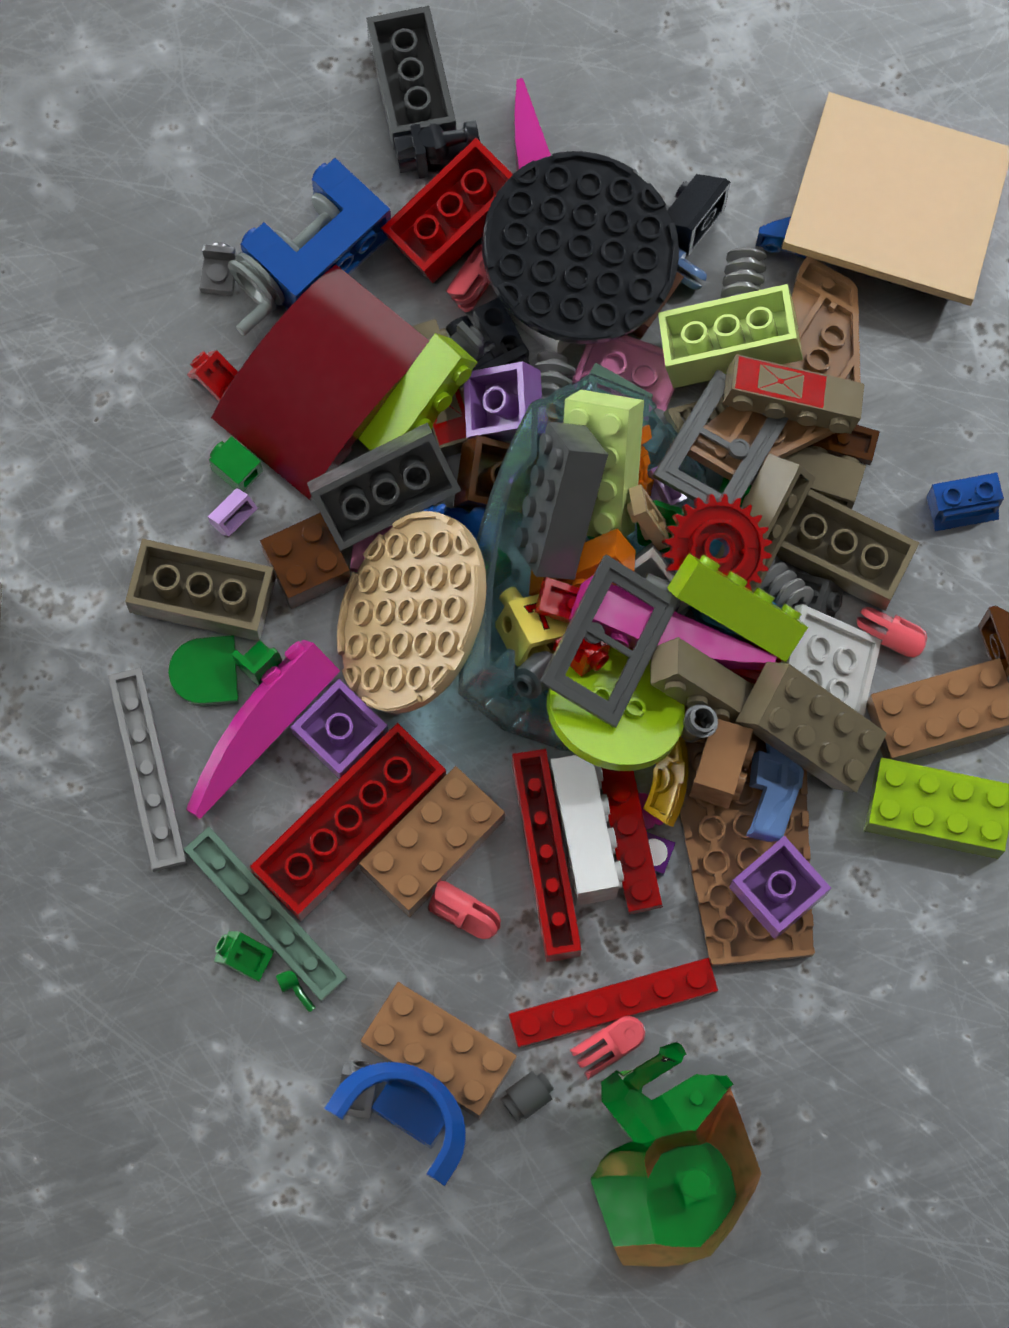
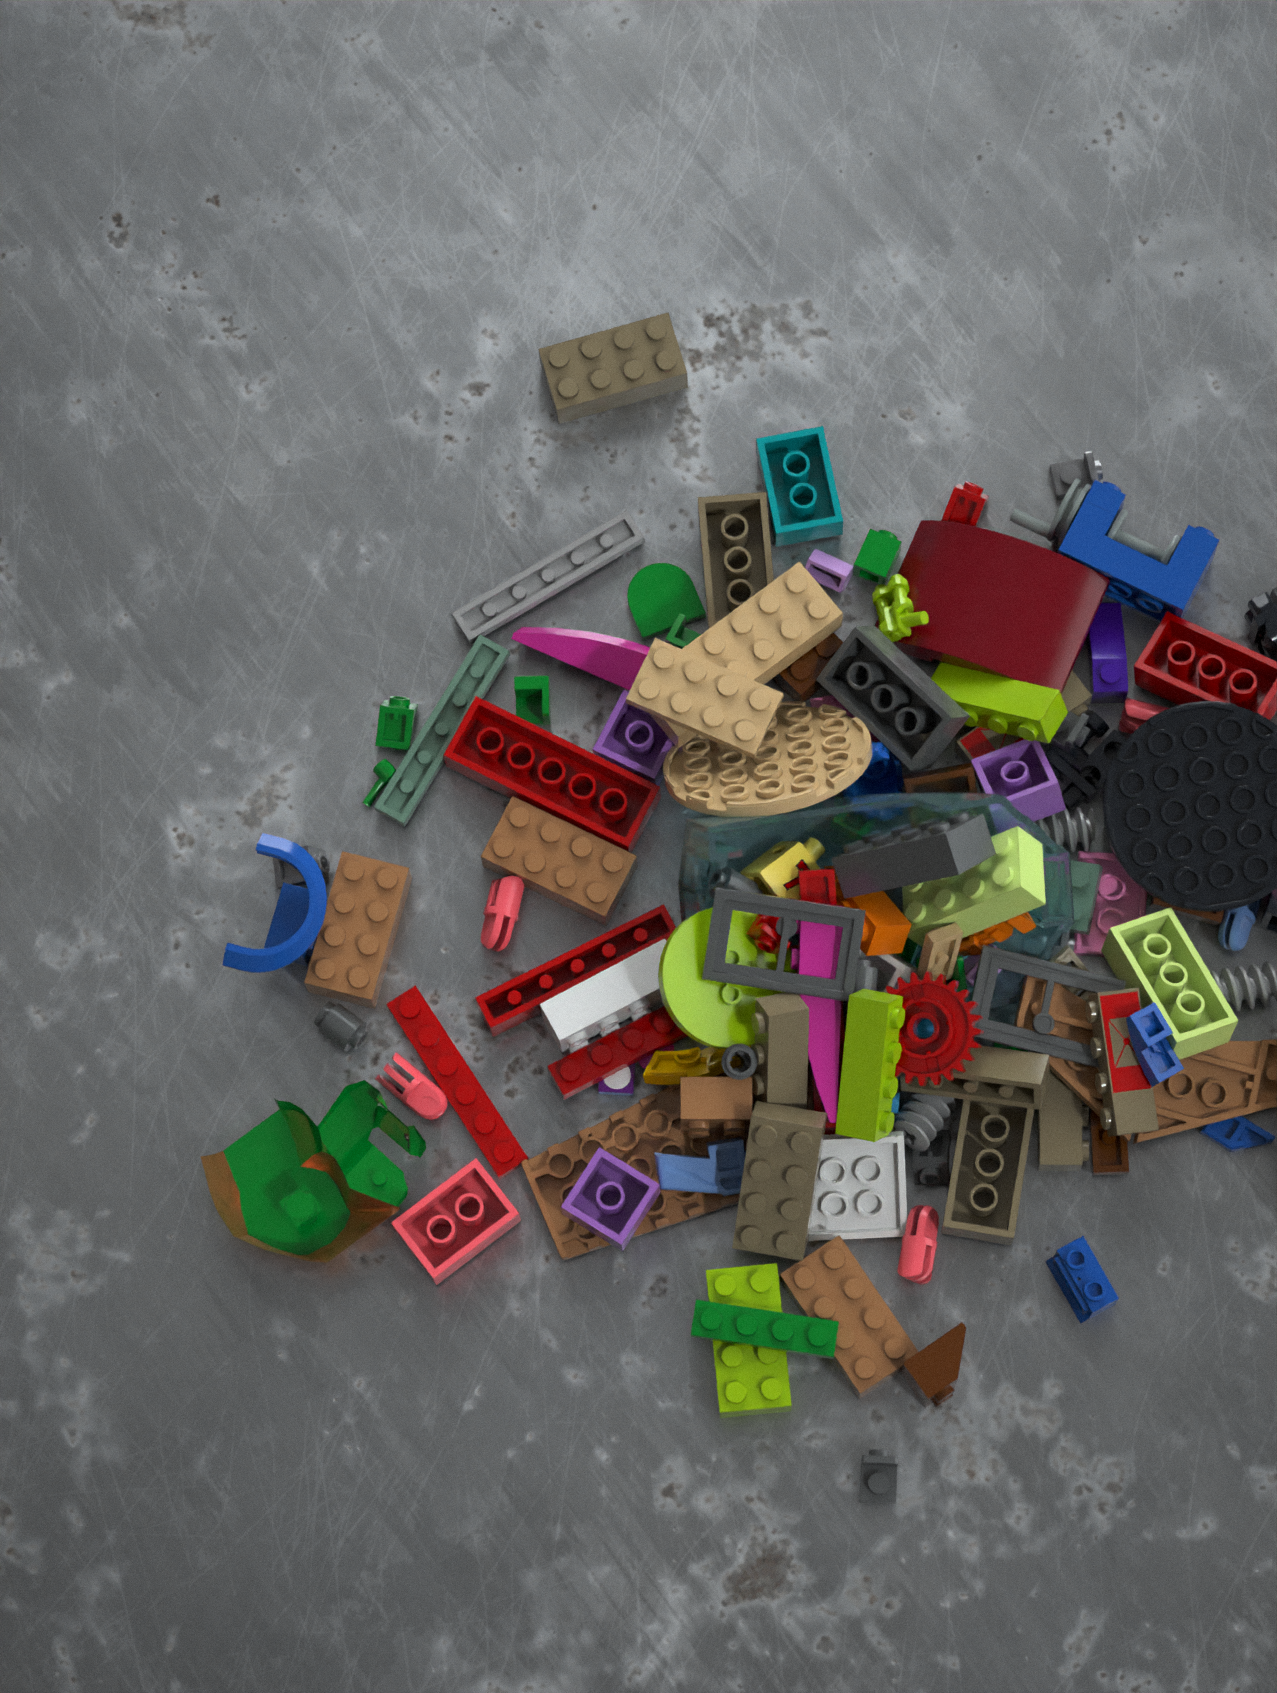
camera: 80 degrees right, 0 degrees up
none -> coral brick [391,1158,521,1285]
none -> green panel [514,676,551,725]
none -> tan plate [626,638,783,758]
none -> tan brick [649,561,843,749]
none -> green plate [691,1299,839,1359]
none -> teal brick [756,426,843,547]
none -> lime piece [872,574,929,642]
none -> dark purple slope [1087,603,1128,704]
none -> blue slope [1126,1002,1184,1087]
none -> blue tile [1200,1116,1275,1152]

